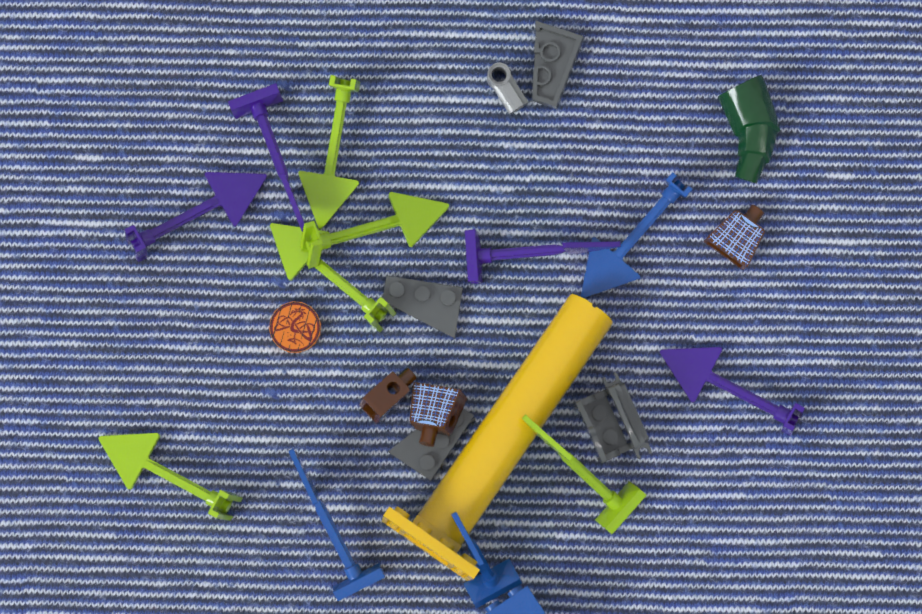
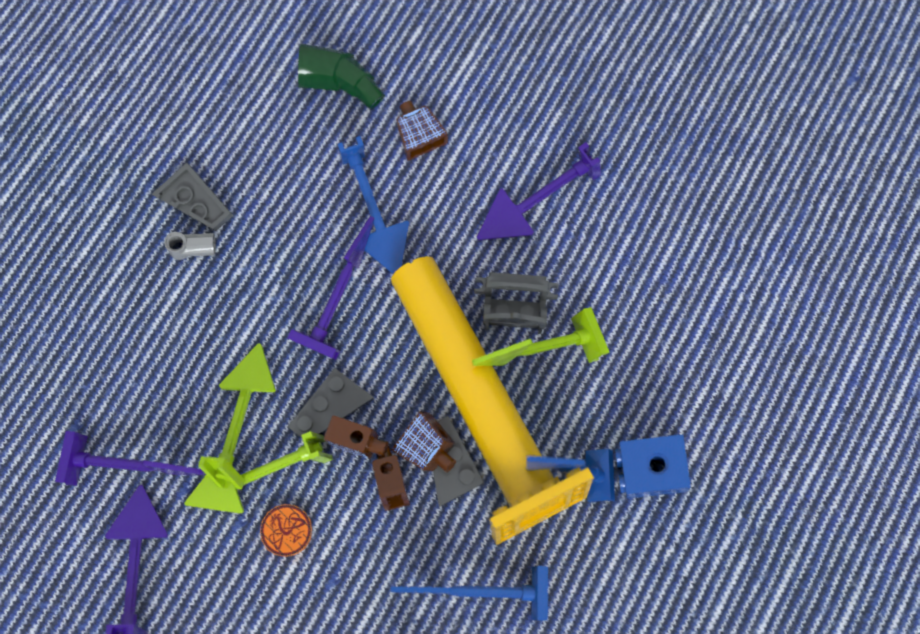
camera: 60 degrees left, 10 degrees down
lime piece [298,75,360,229] -> none
none -> reddish brown torso [324,415,389,459]

